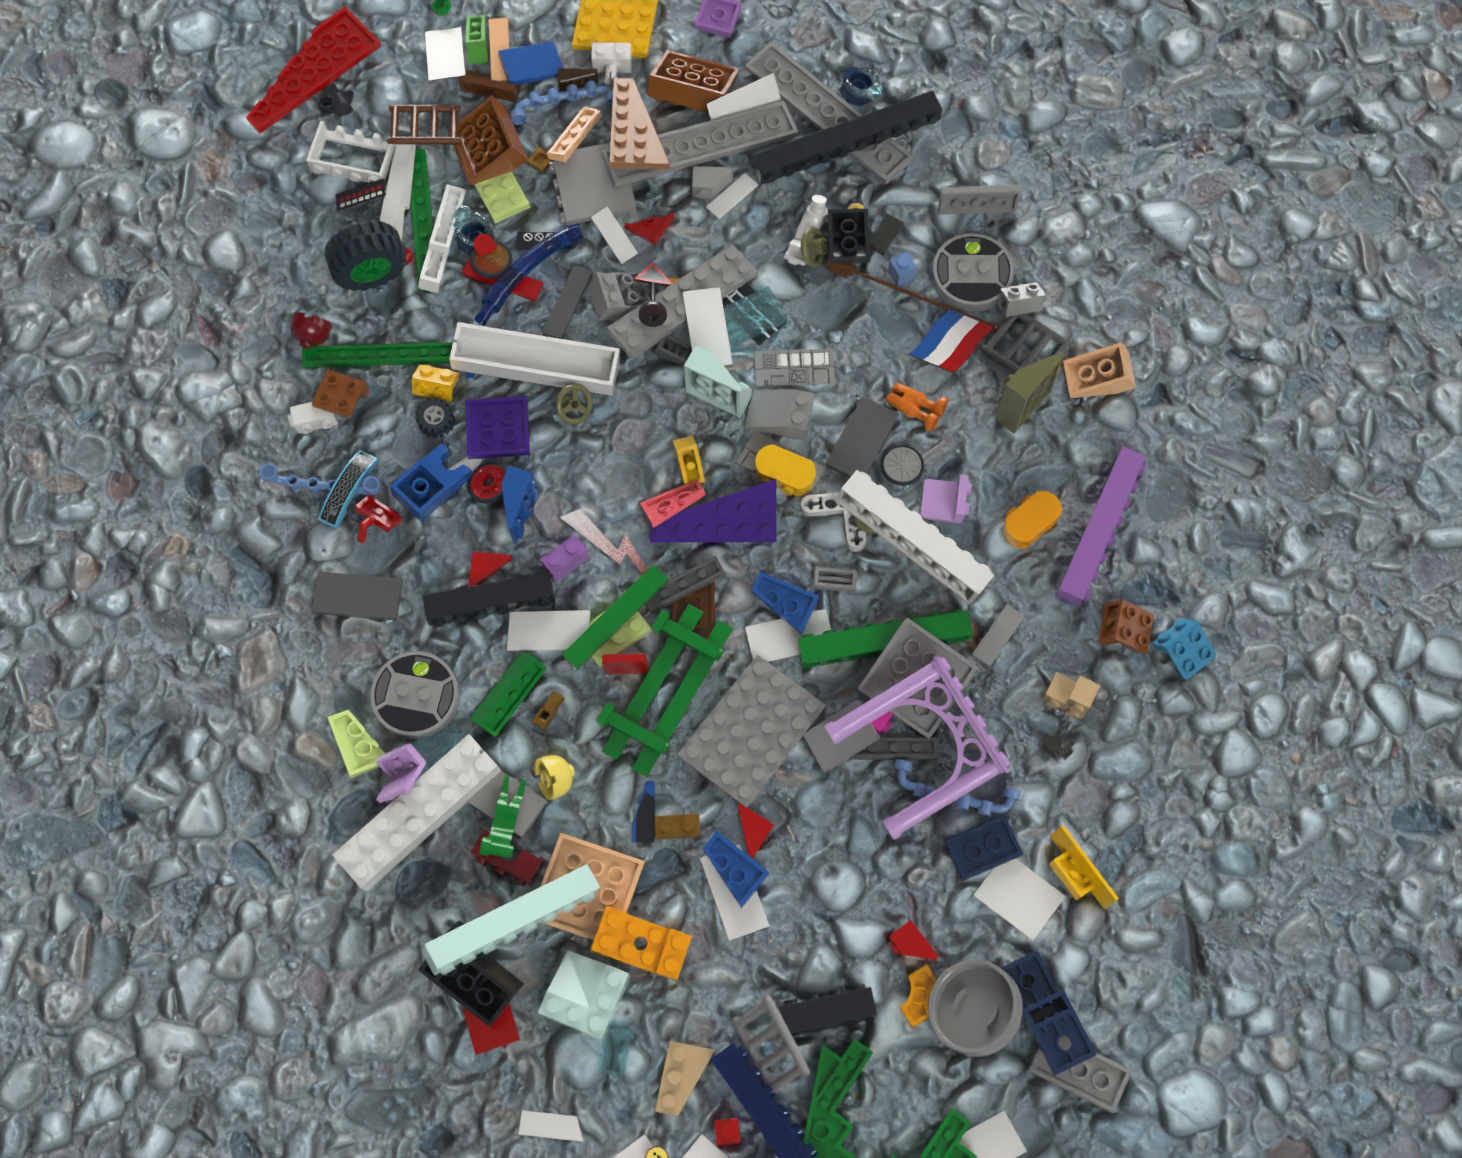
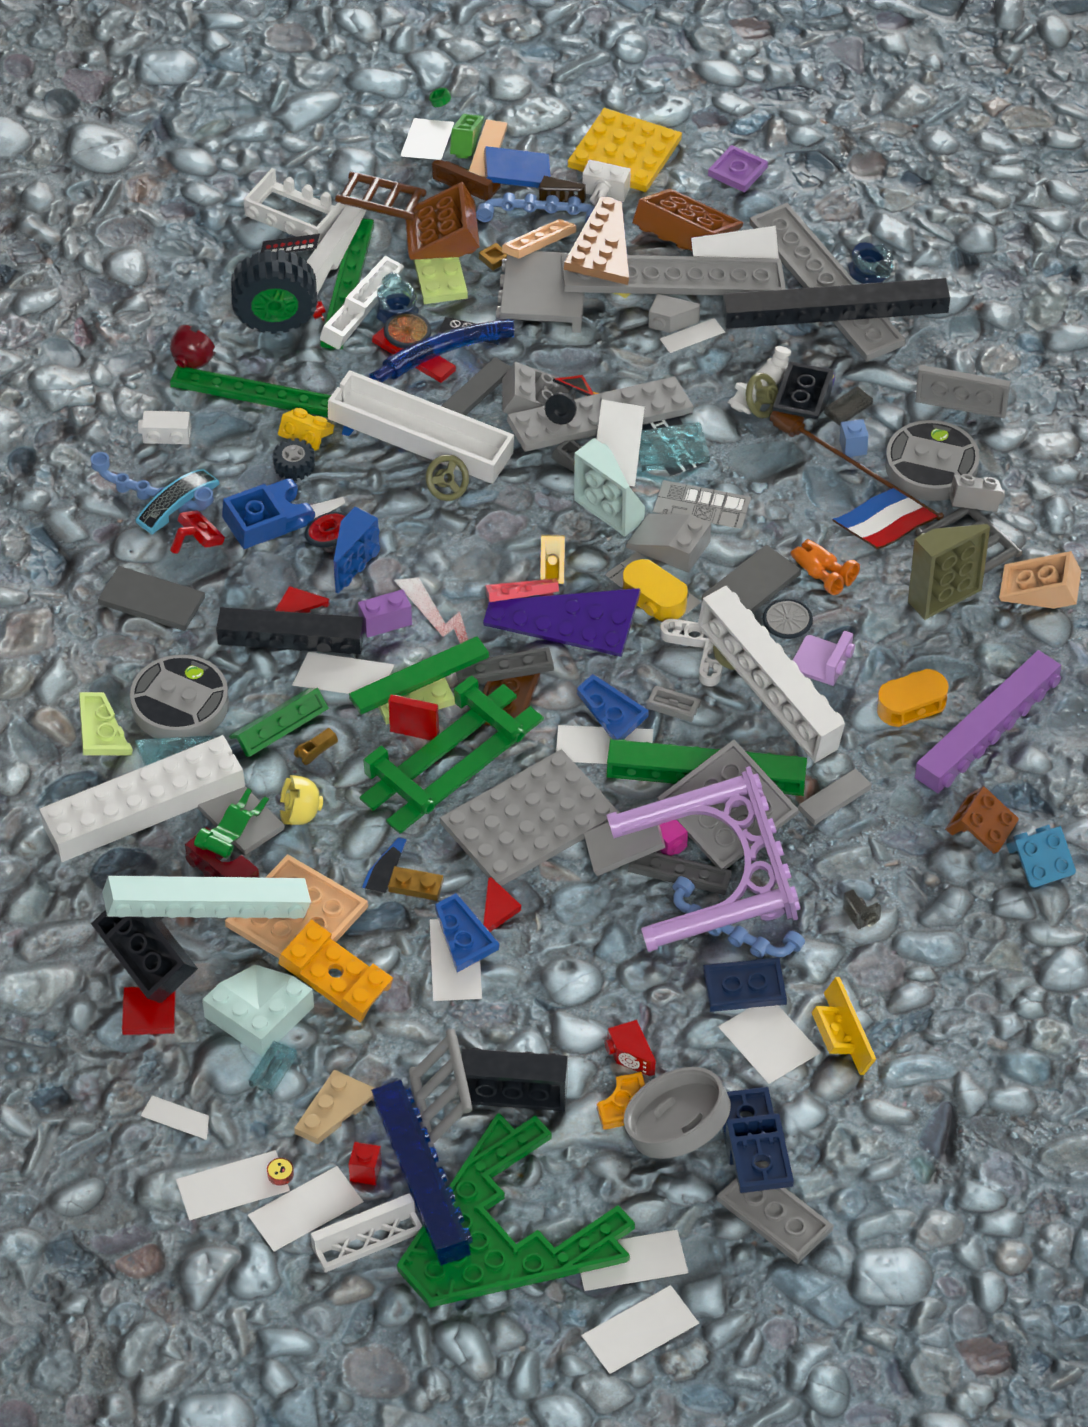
camera: 15 degrees right, 20 degrees down
red wing [246,6,382,134] -> none
dark orange bracket [312,369,370,418] -> none
black plate [318,84,354,116] -> none
lavender bracket [376,743,426,803] -> none
dark purple plate [465,396,530,459] -> none
red tile [473,234,498,259] -> none
white sticker [591,206,638,264] -> none
red tile [624,213,675,245] -> none
tan brick [1043,672,1100,719] -> none

